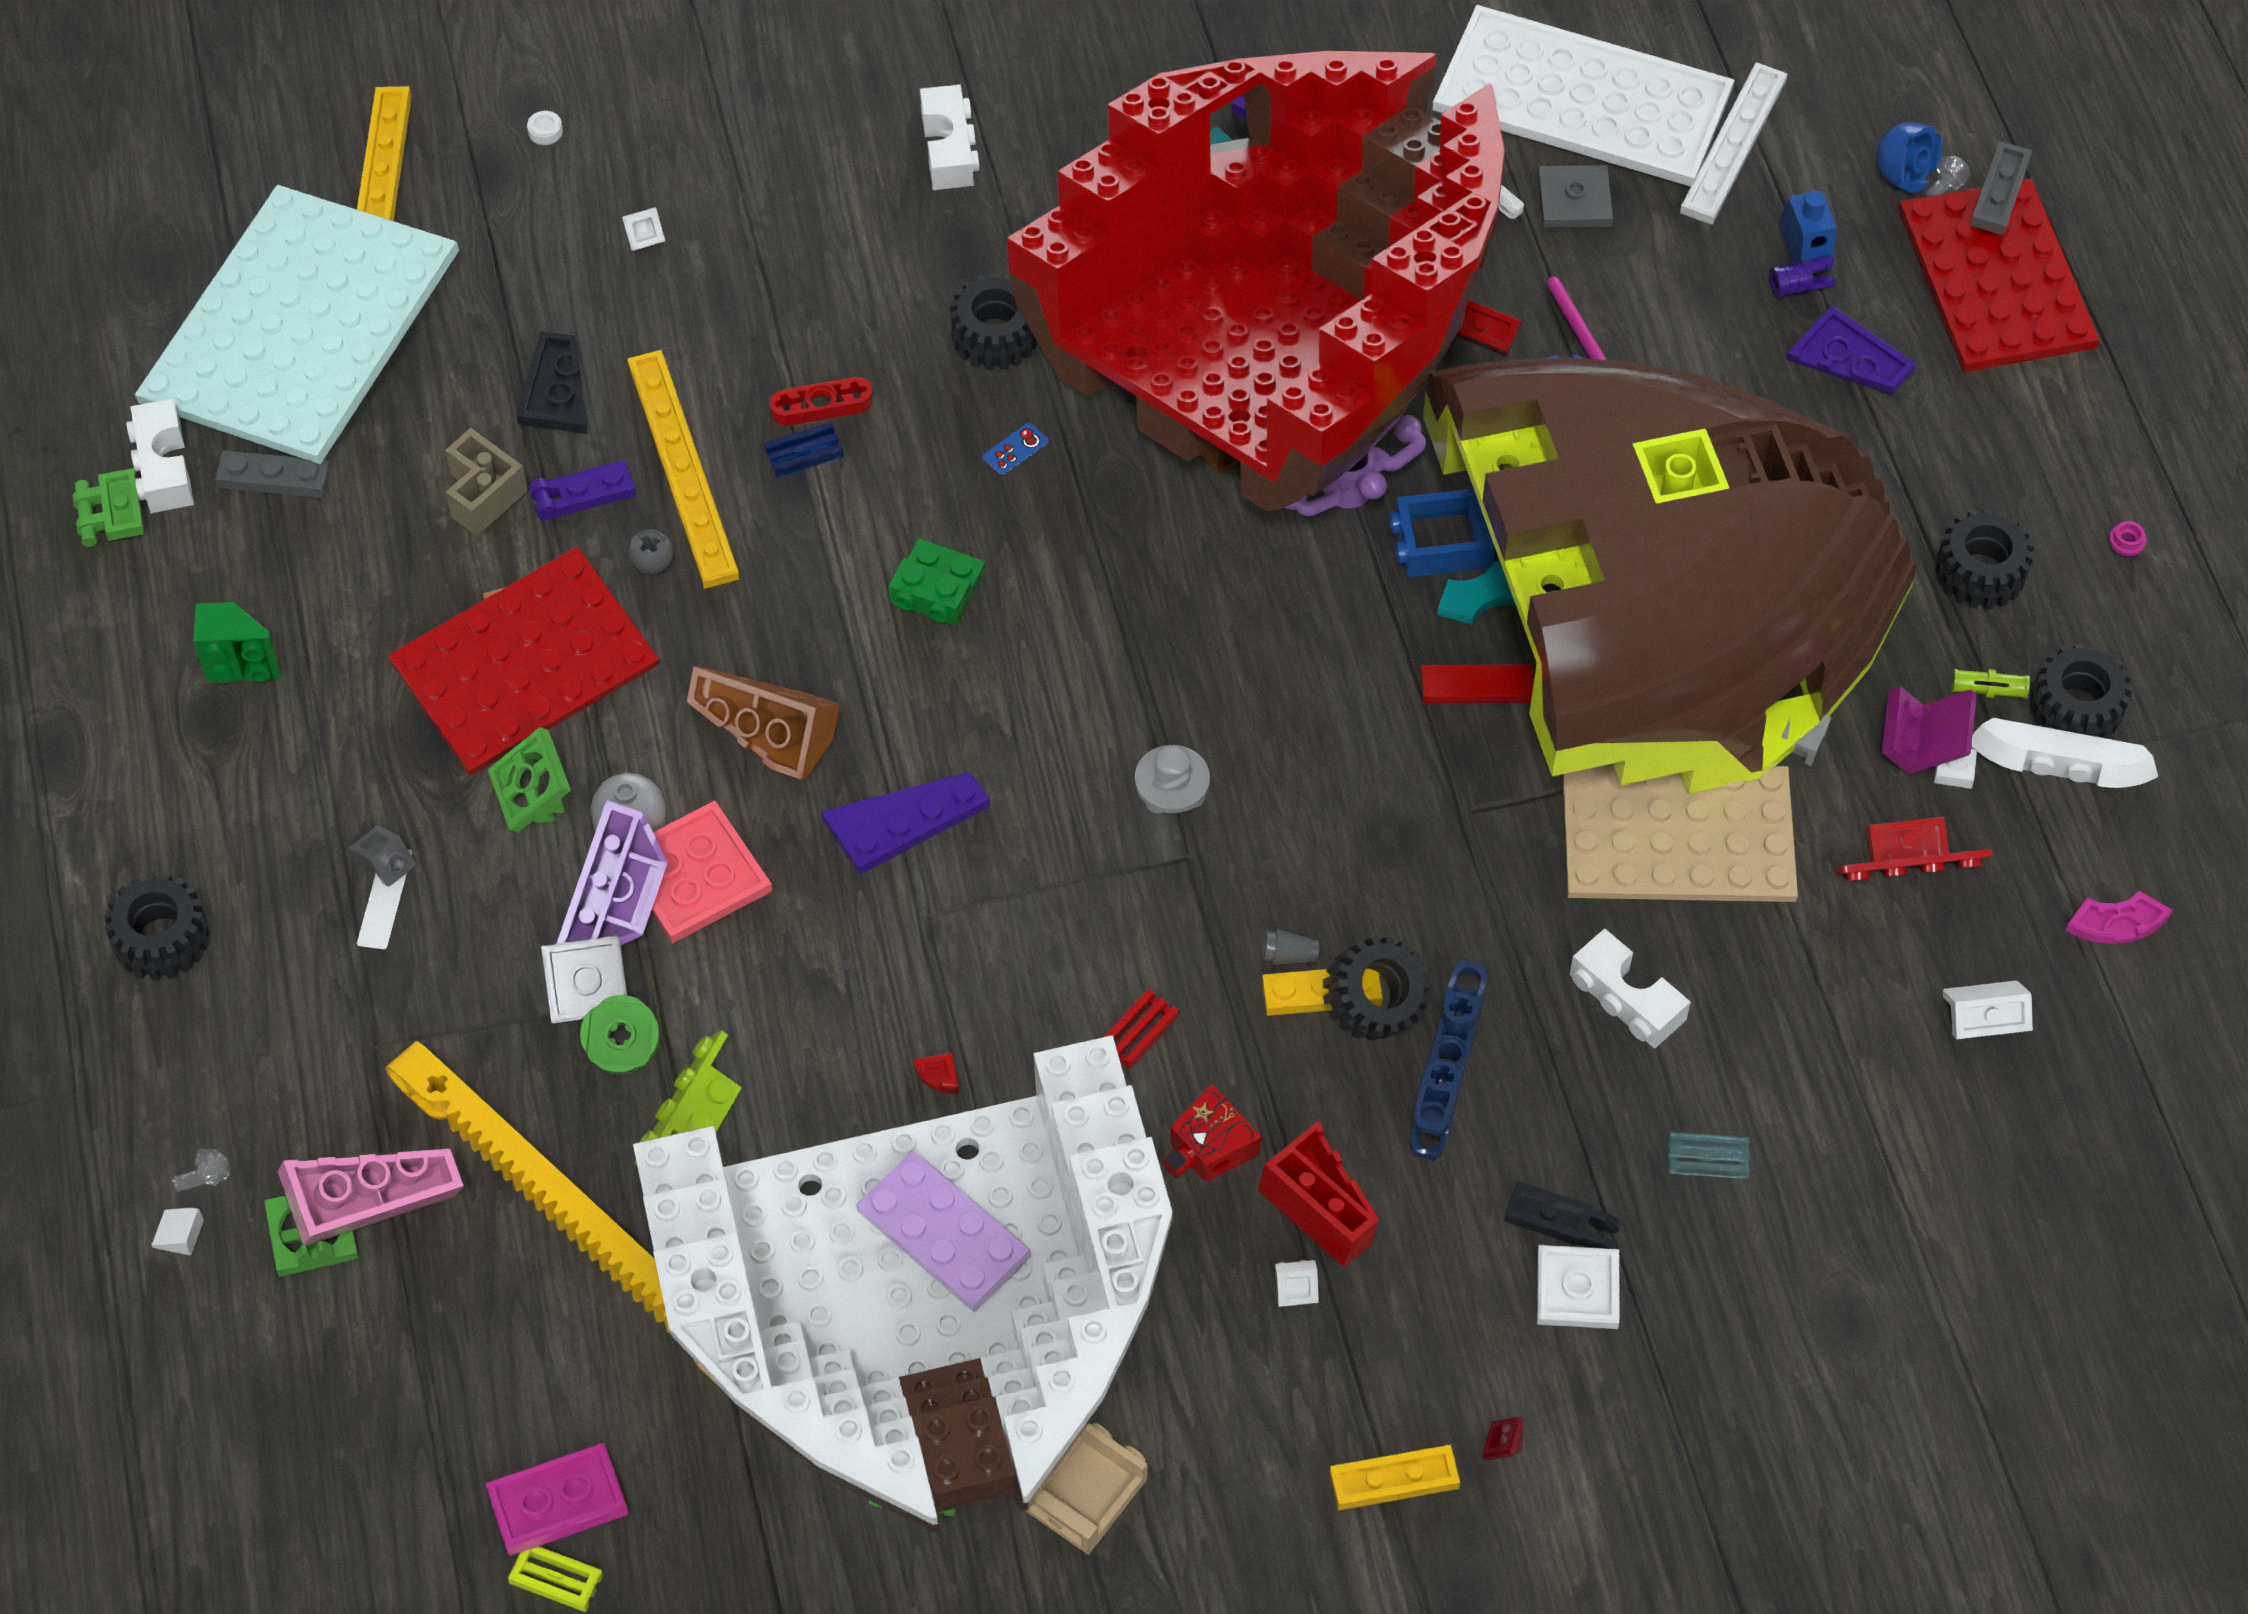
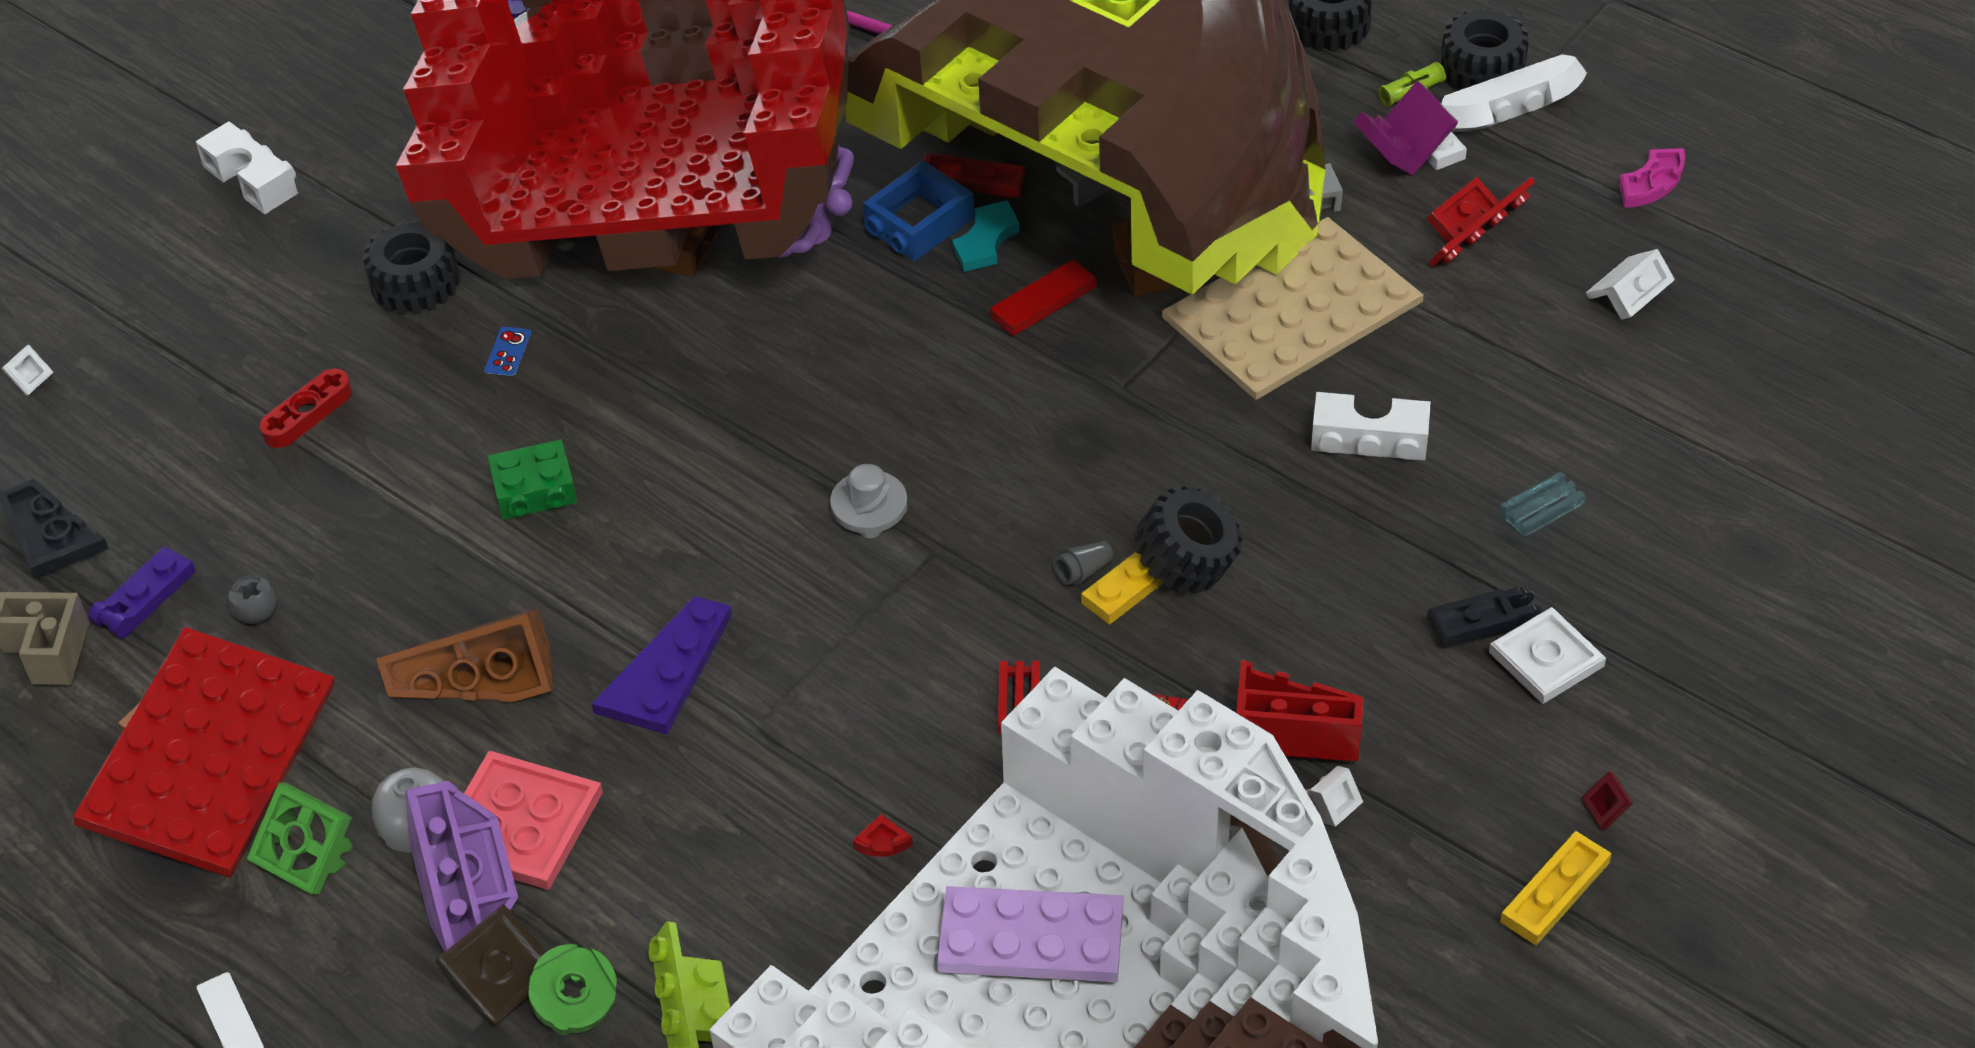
camera: 35 degrees left, 10 degrees down
flat silver bracket [348,825,416,887] -> none
yellow tile [627,350,739,589] -> none
clear blue tile [764,422,844,478] -> none
dark blue piece [1410,960,1488,1161] -> none

